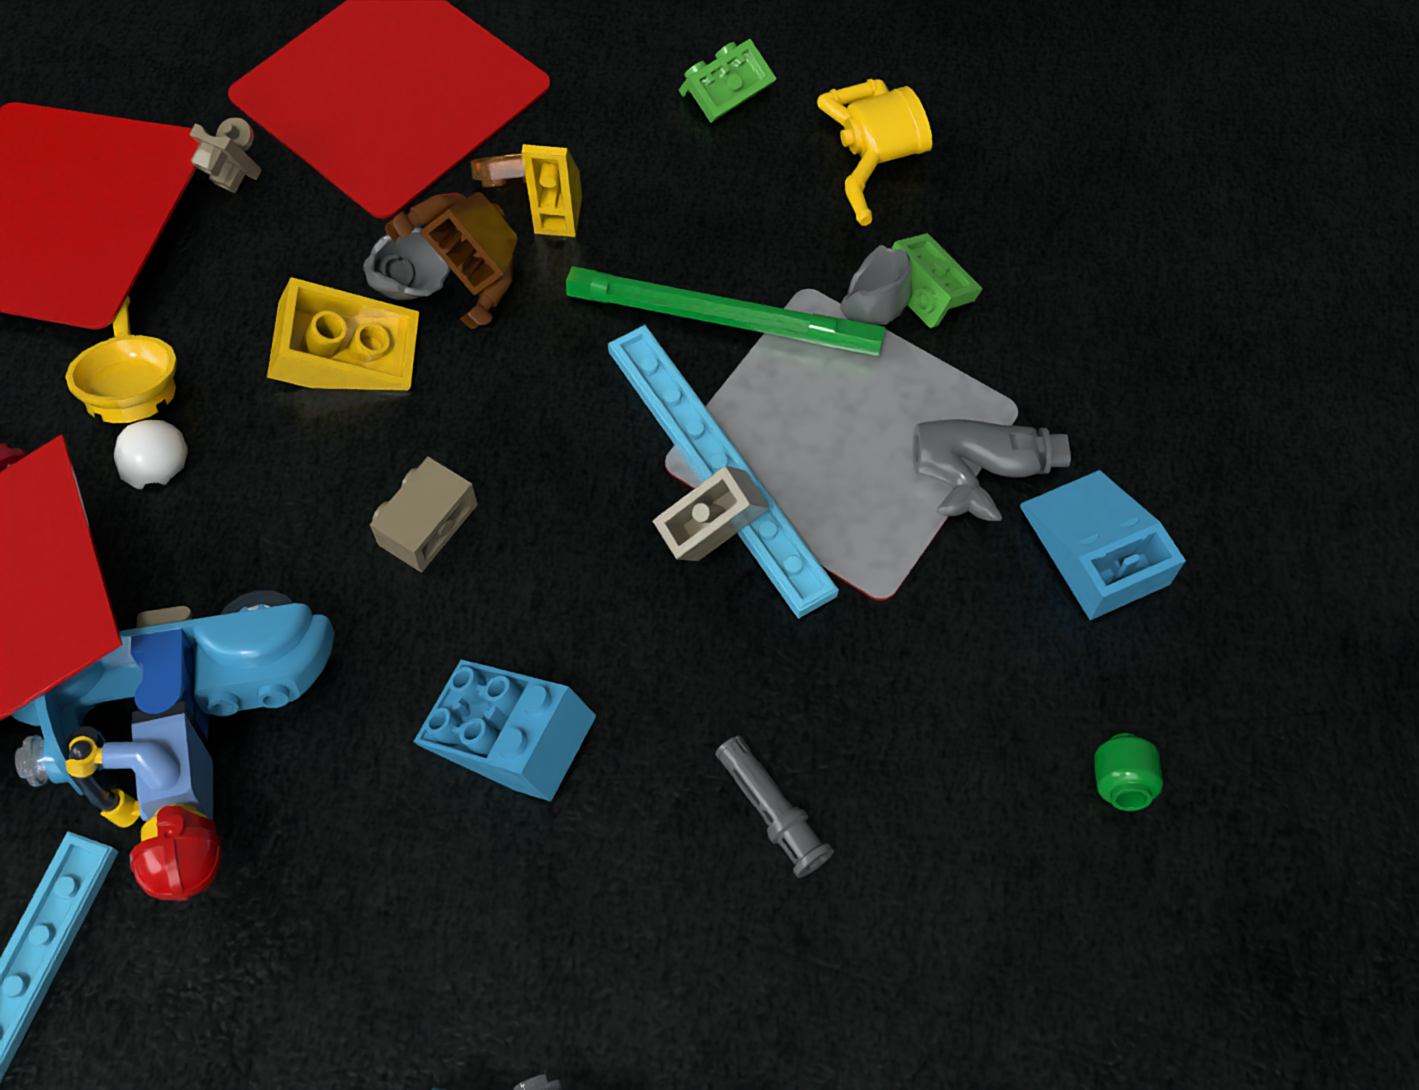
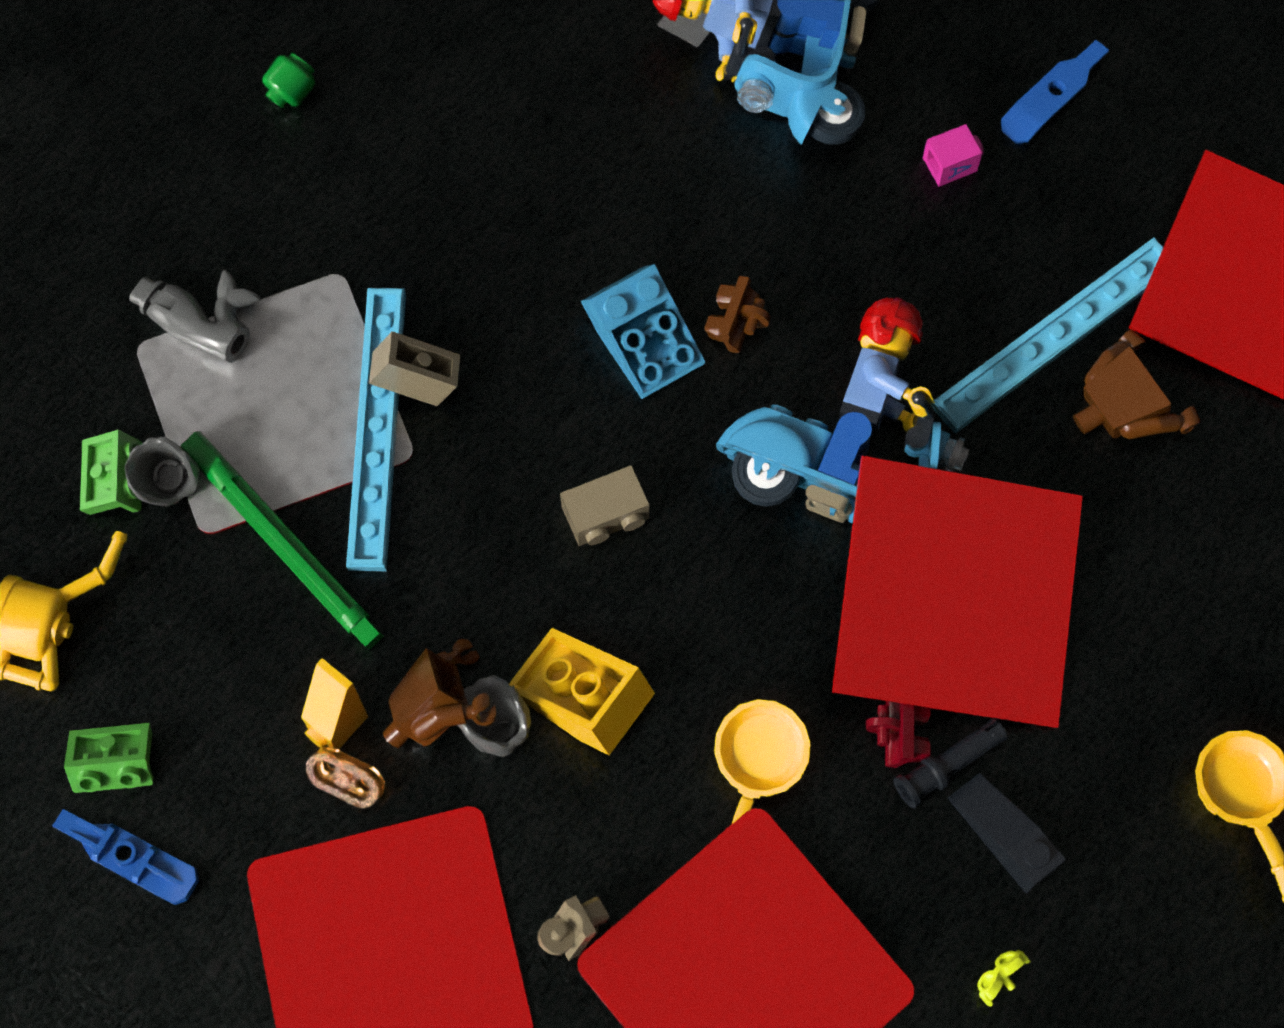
camera: 145 degrees left, 5 degrees up
white hair [114,420,188,489] -> none
dark grey pin [715,735,834,878] -> none
dark azure slope [1020,470,1186,620] -> none
none -> blue piece [53,809,199,905]
none -> reddish brown hips [705,276,771,353]

